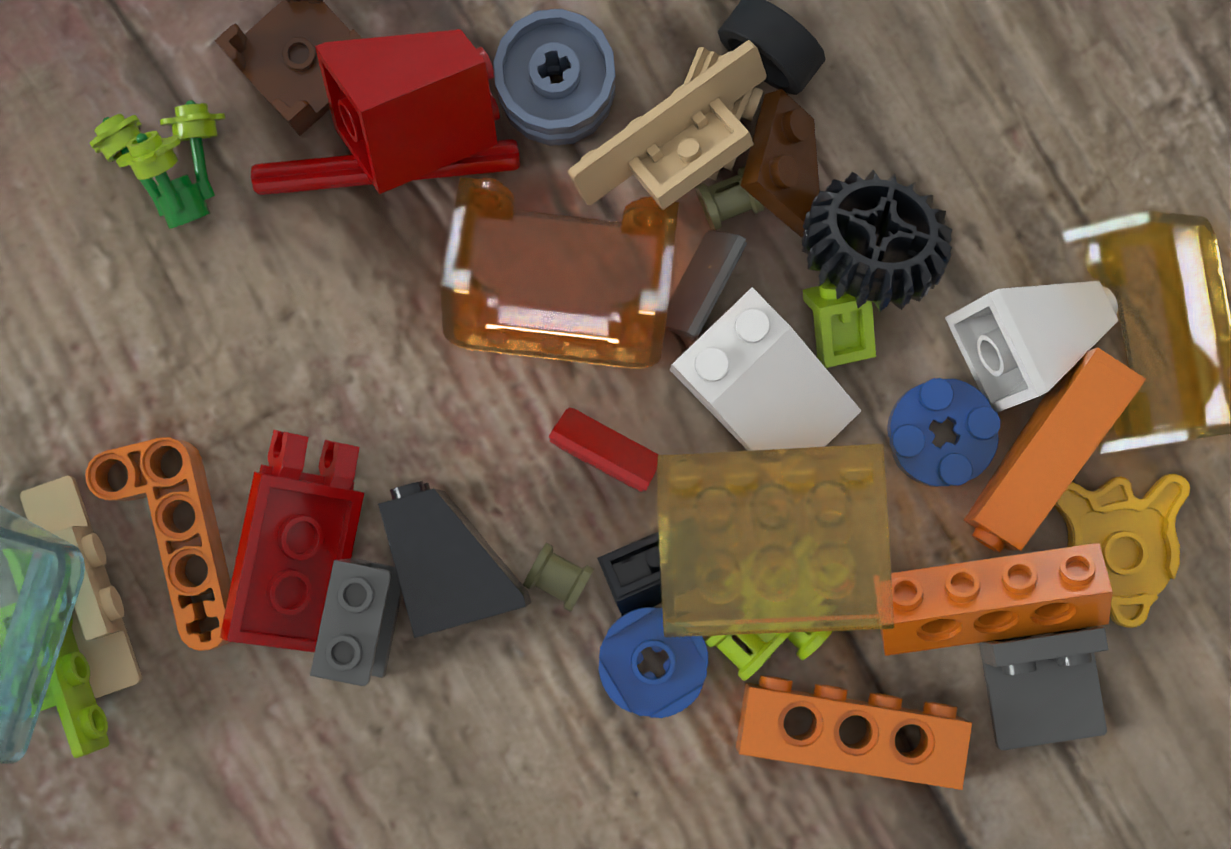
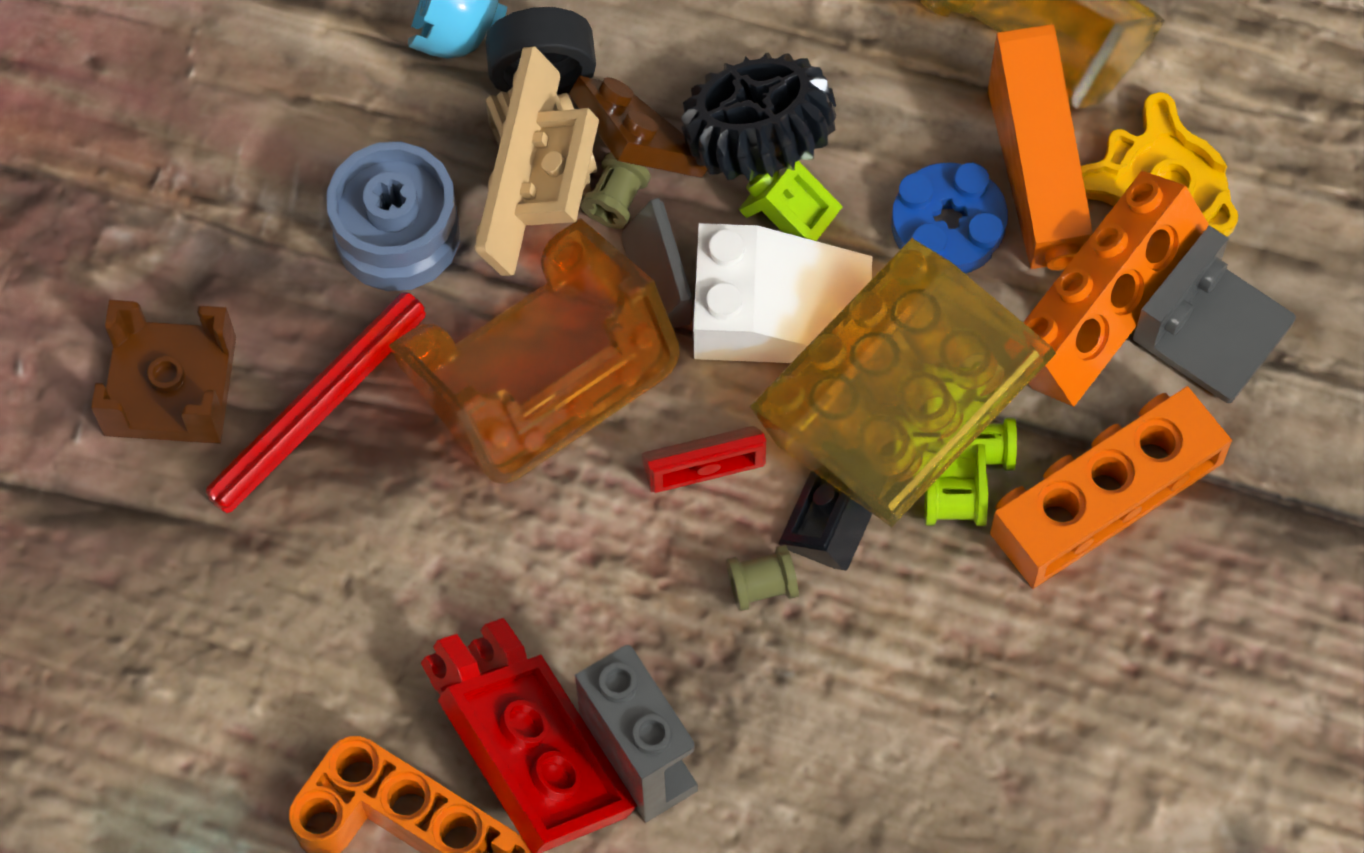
camera: 40 degrees left, 20 degrees down
lime plant [89,100,226,229] -> none
red slope [315,29,500,194] -> none
black slope [378,481,531,638] -> none
blue plate [599,607,708,718] -> none
white slope [945,281,1119,413] -> none

